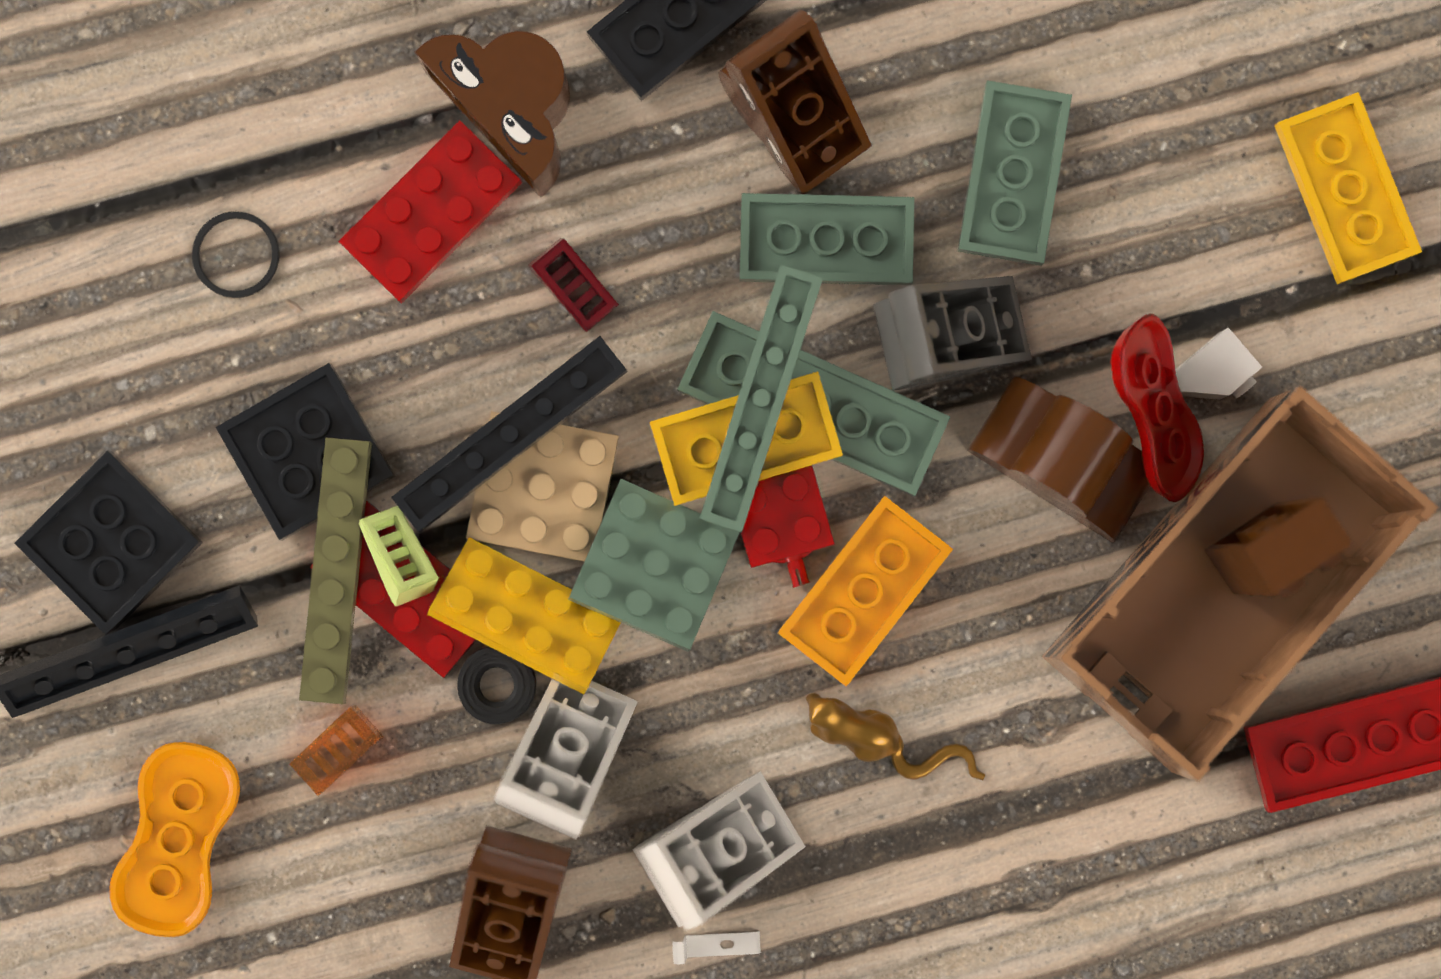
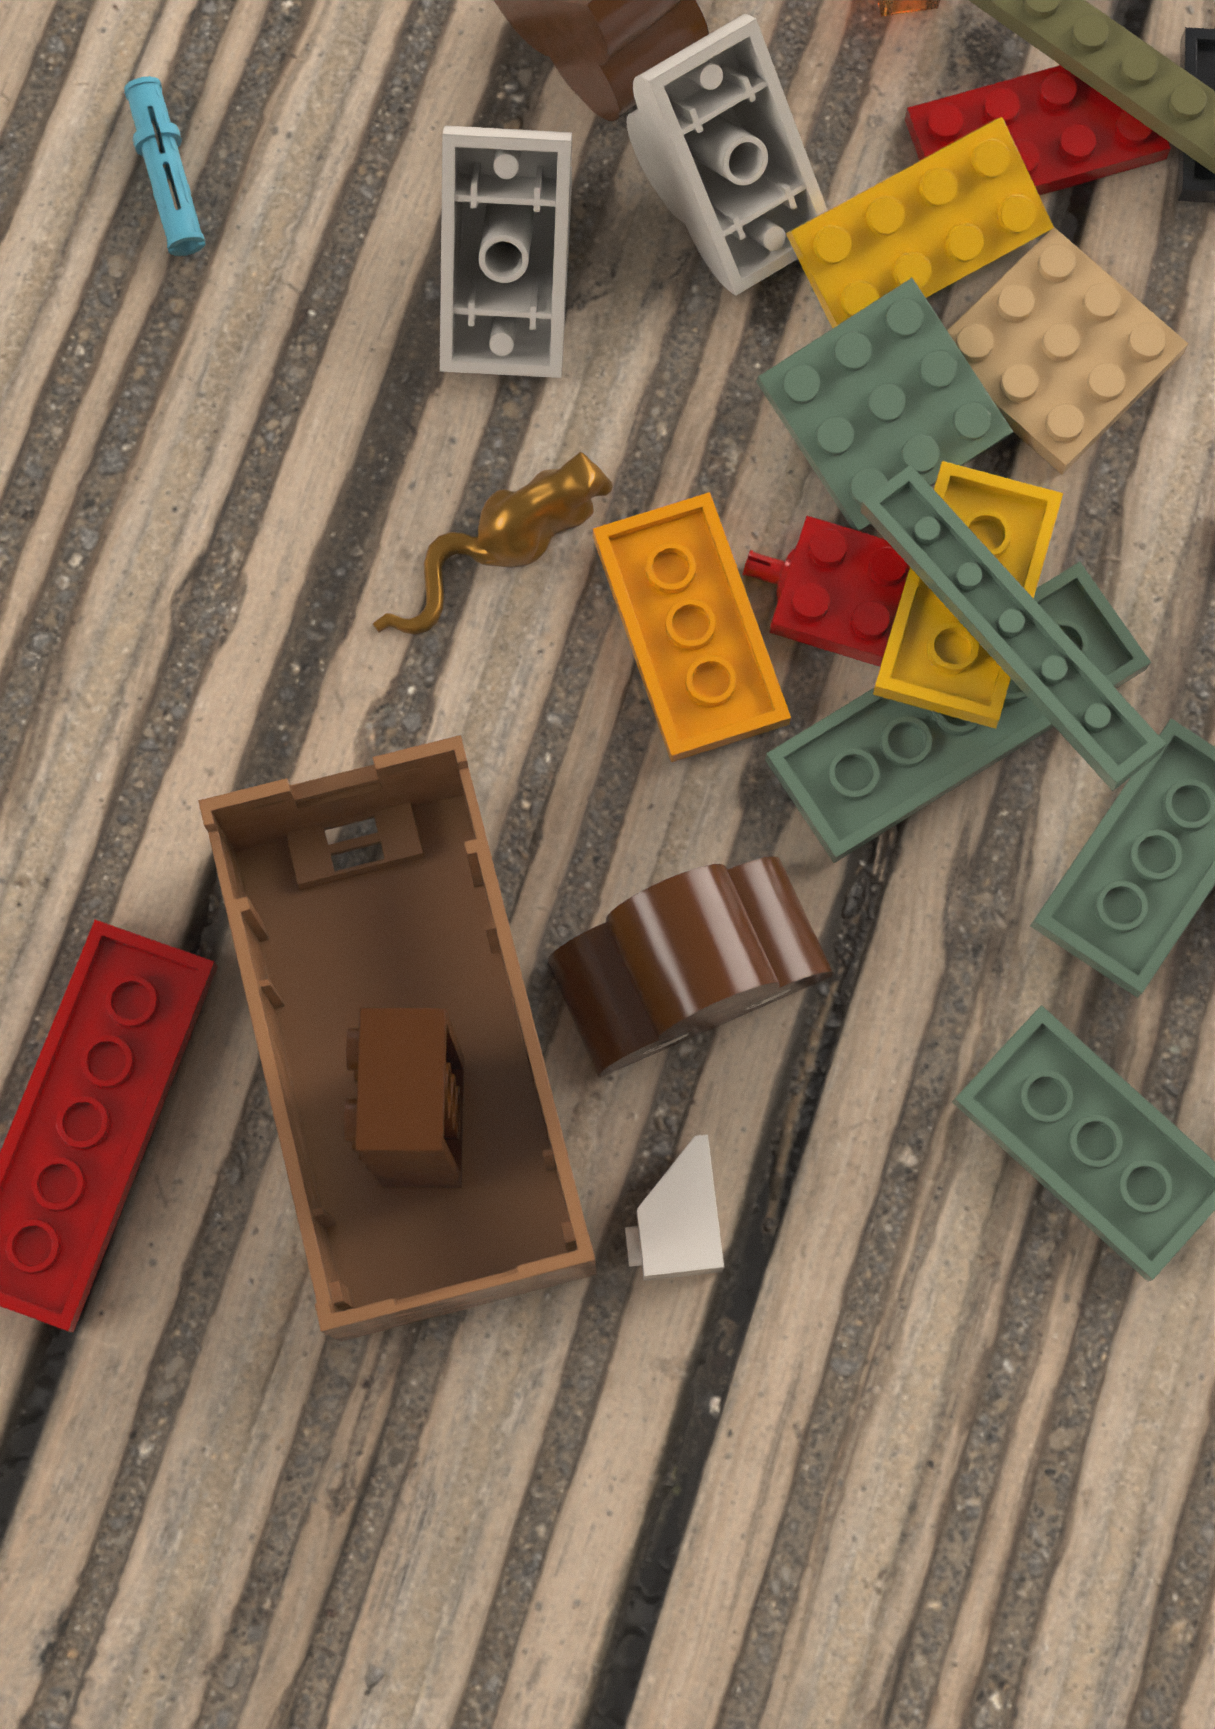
camera: 125 degrees right, 10 degrees down
yellowish green slope [359,506,439,606] -> none
black plate [391,336,628,533] -> none
black tyre [457,647,536,724] -> none
white piece [672,931,761,964] -> none
dark grey brick [873,276,1032,391] -> none
red plate [1111,313,1204,503] -> none
yellow plate [1274,92,1422,285] -> none

